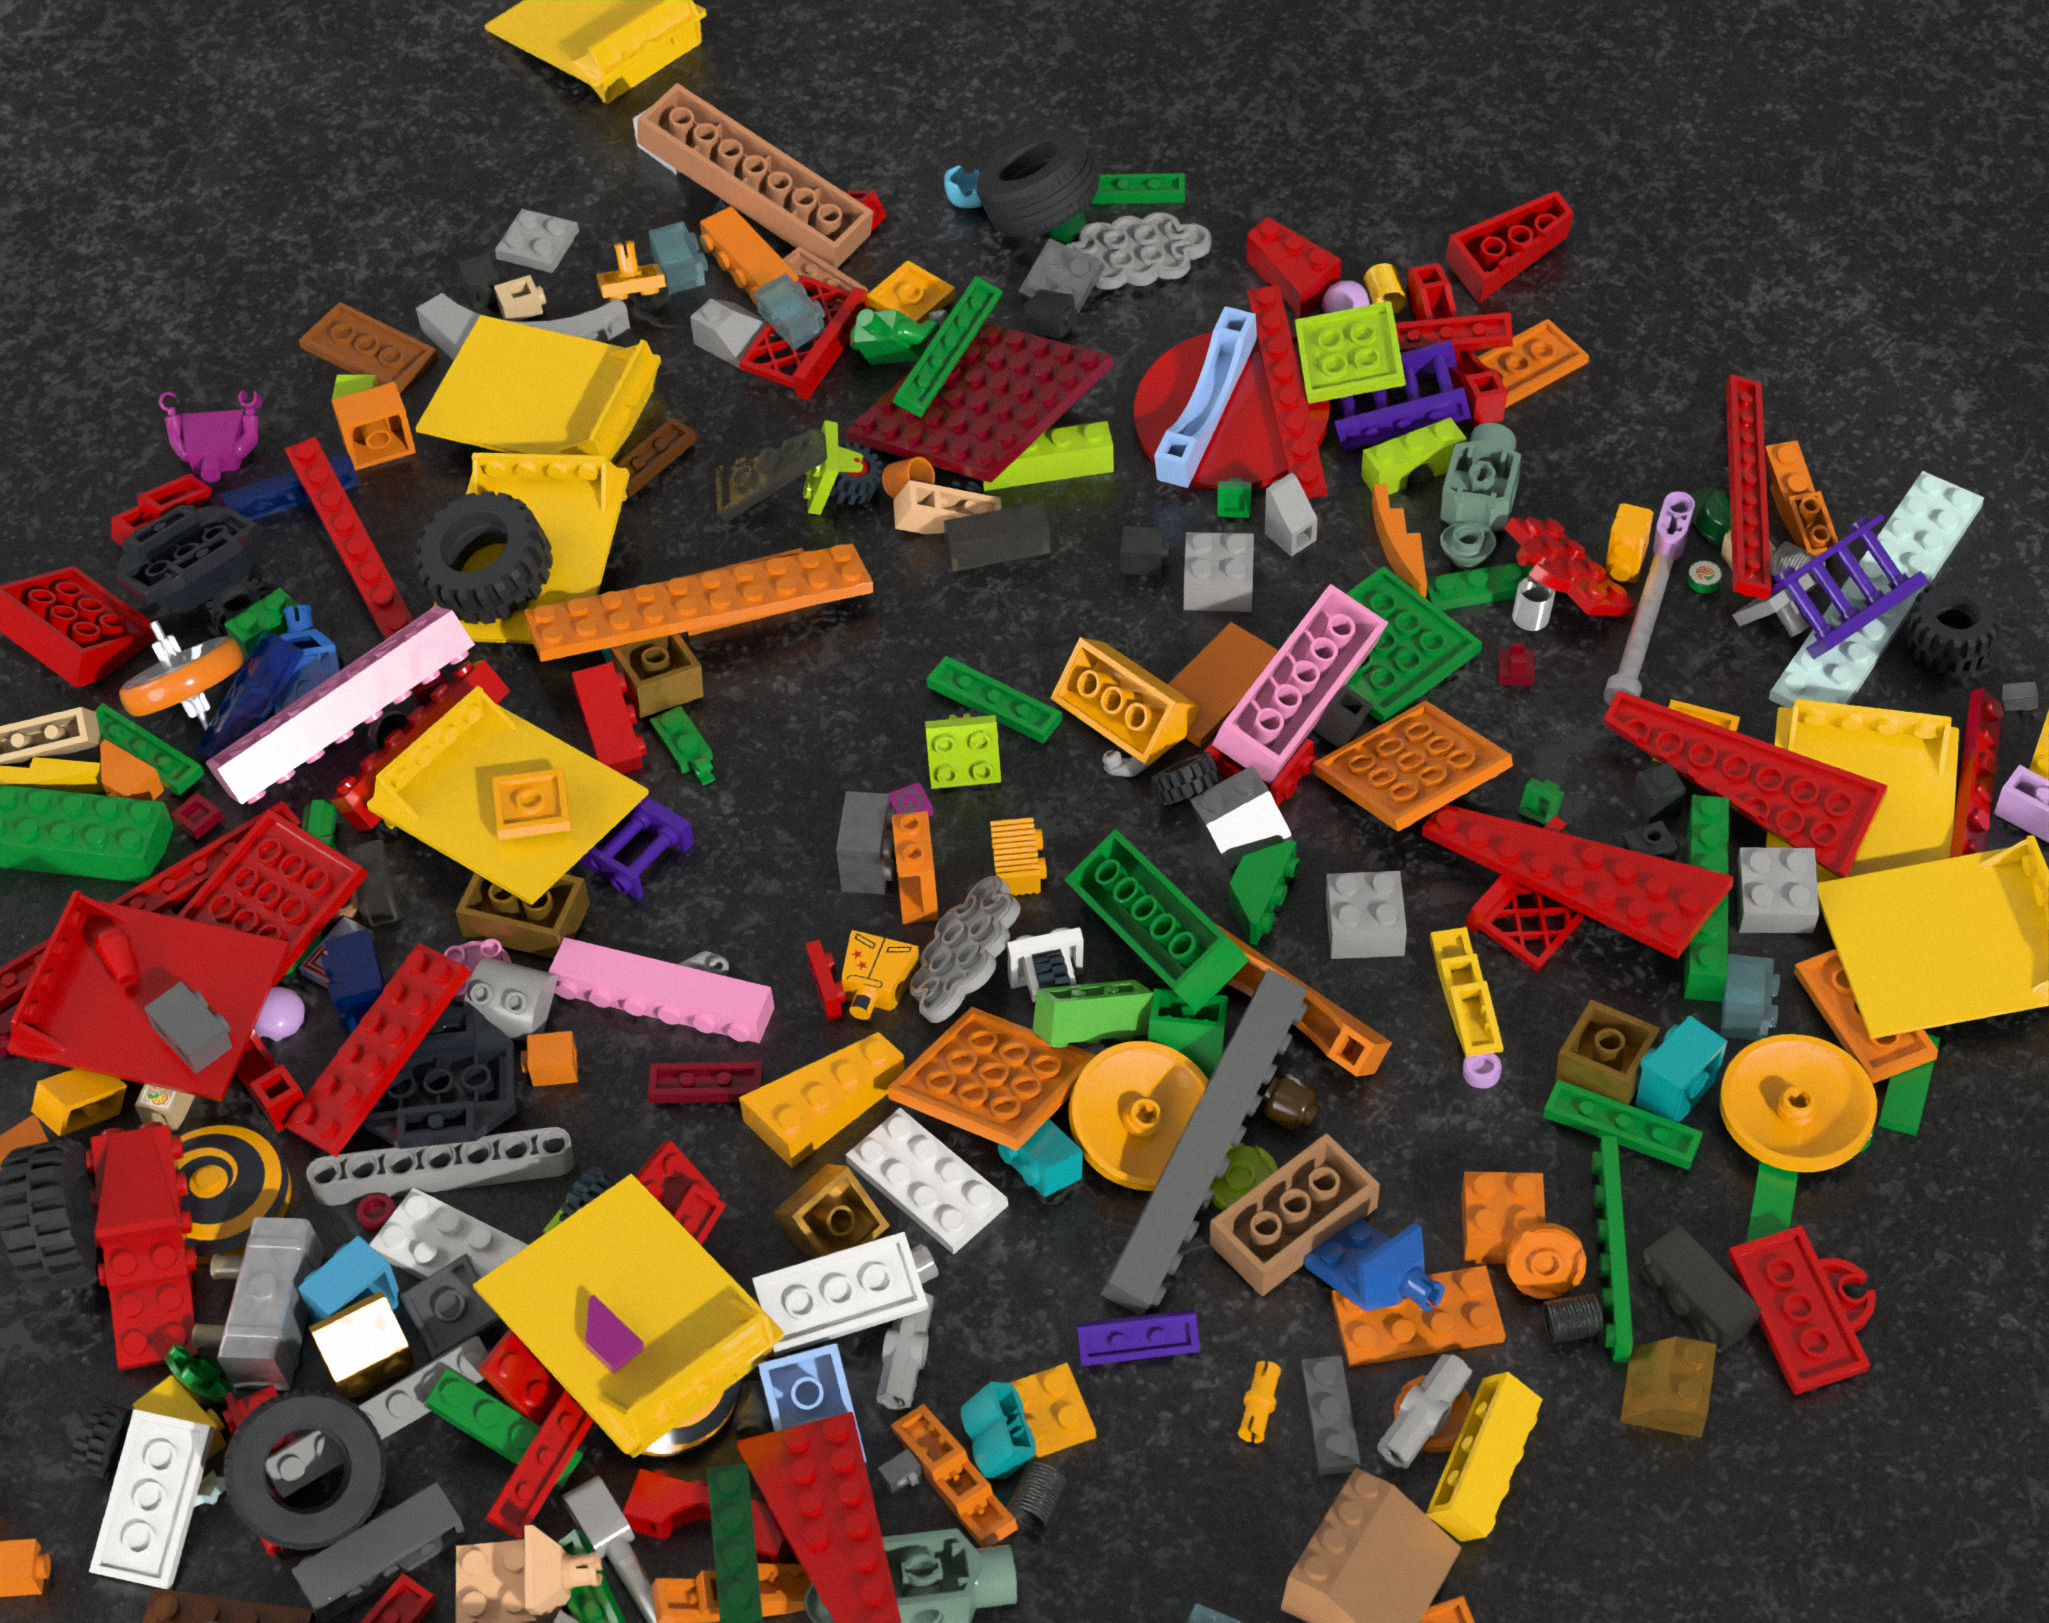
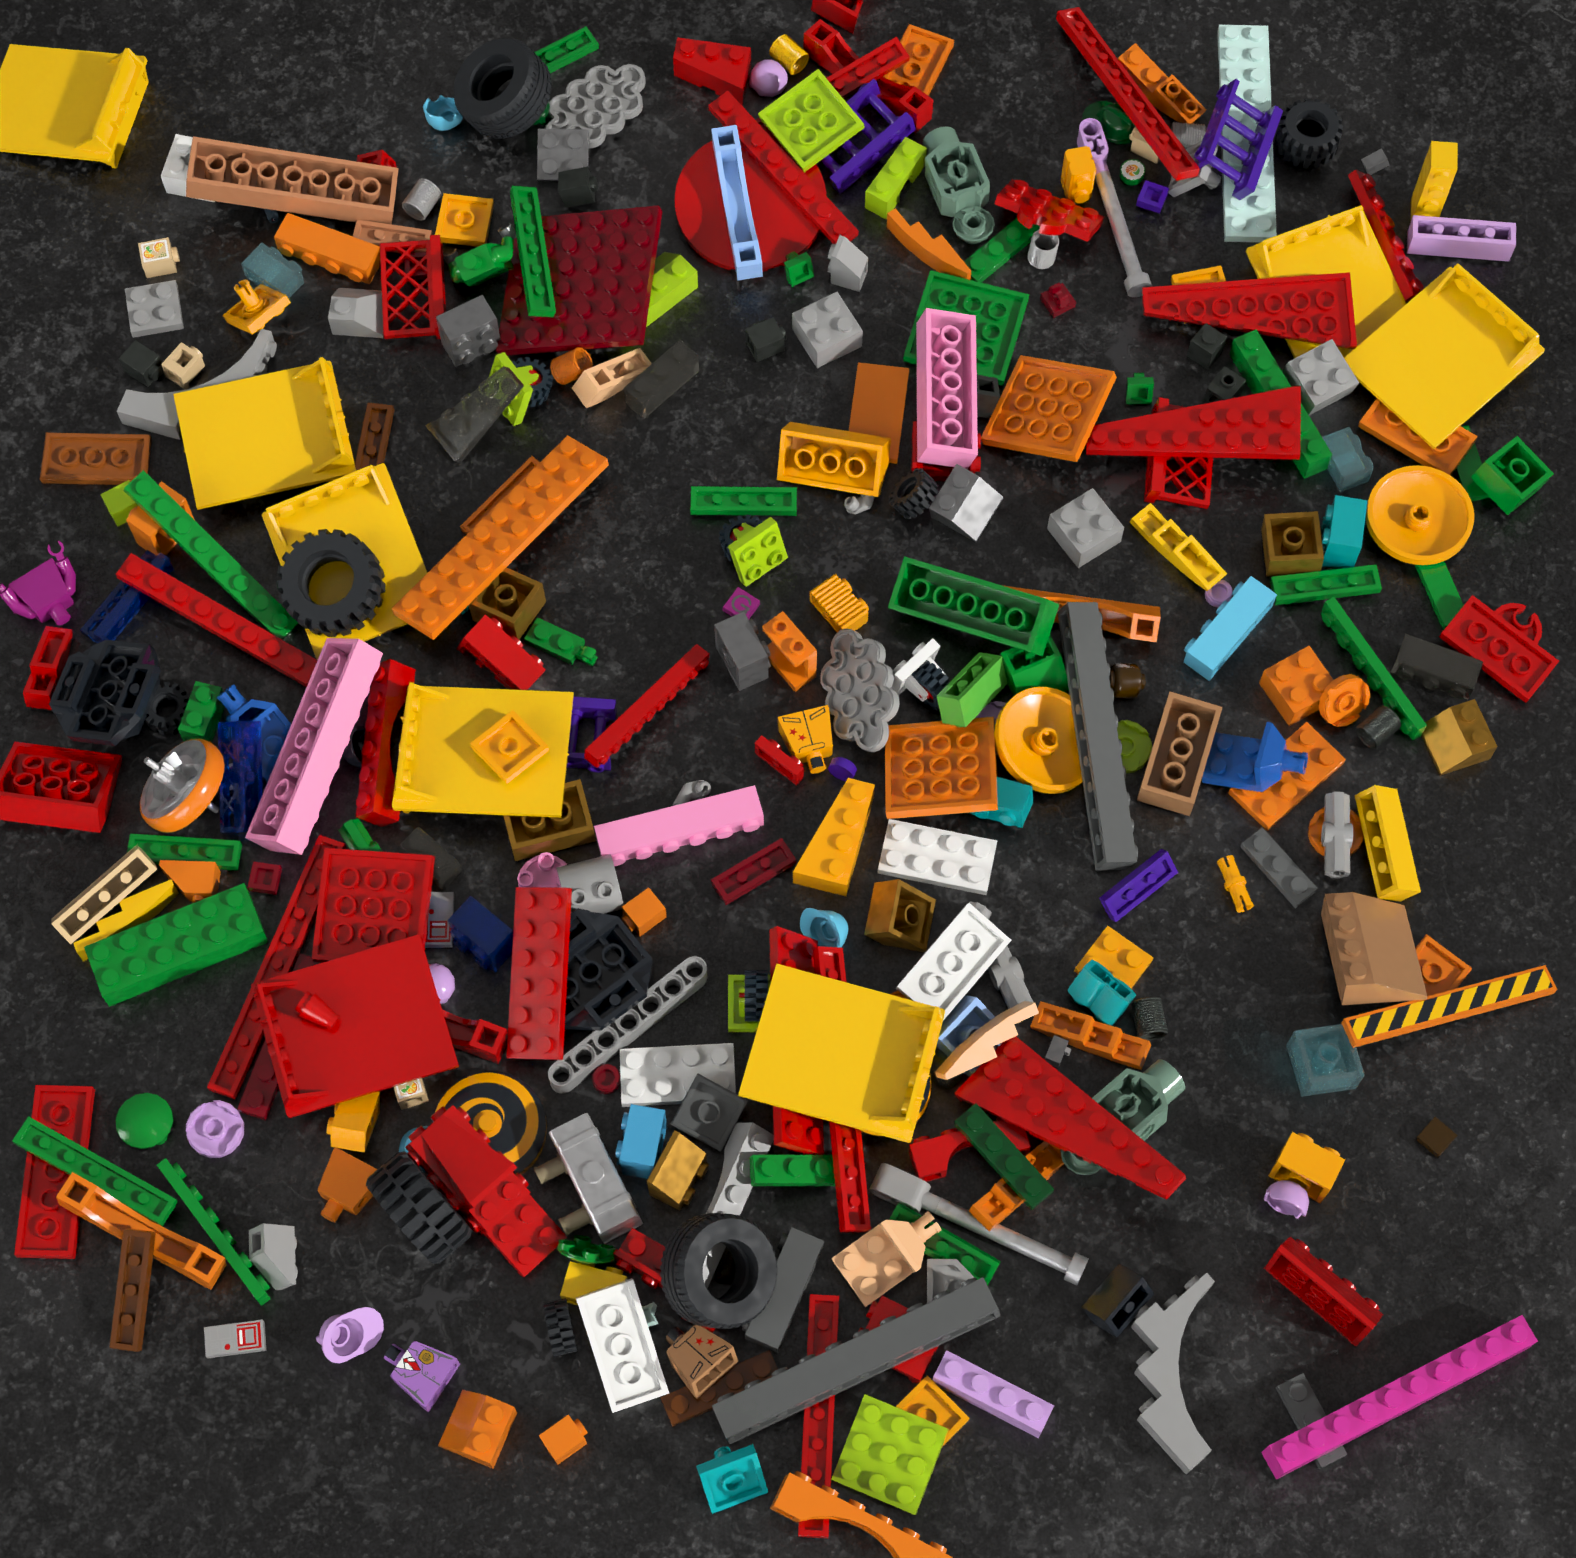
camera: 35 degrees left, 15 degrees up
dark grey brick [144,981,233,1074] -> none
magenta tile [585,1295,644,1374] -> none
clear light blue brick [754,273,825,350] -> none
green slope [1229,840,1300,946] -> none
none -> green plate [123,470,298,640]
none -> tan brick [138,237,180,278]
none -> light grey piece [402,178,441,221]
none -> flat silver brick [436,295,500,367]
none -> red piece [584,644,710,768]
none -> medium nougat torso [666,1325,738,1399]
none -> medium azure hat [800,908,849,947]
none -> dark purple tile [828,757,857,781]
none -> light nougat slope [935,1001,1039,1080]
none -> dark purple plate [1136,180,1169,214]
none -> medium azure brick [1183,576,1277,681]
none -> green brick [1471,436,1554,515]

